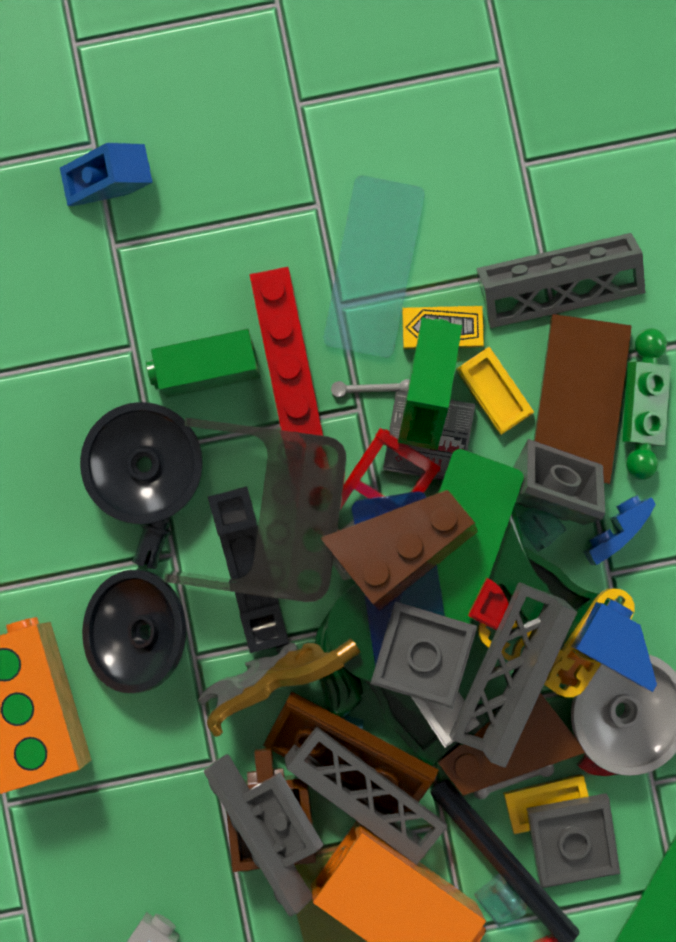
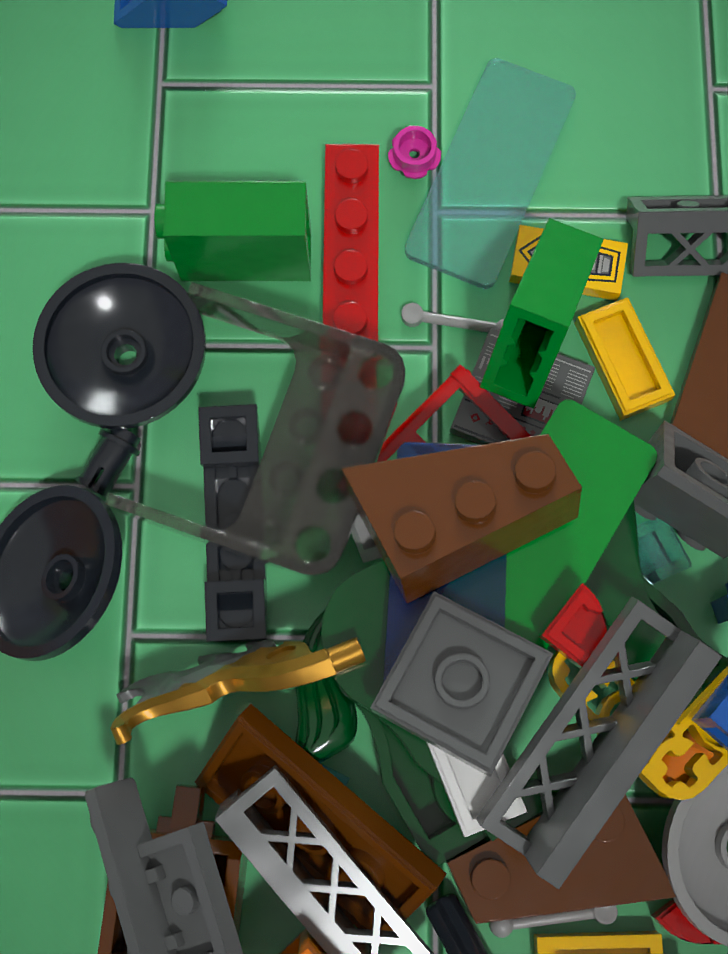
camera: 10 degrees right, 10 degrees down
none -> dark pink plate [388,126,441,179]

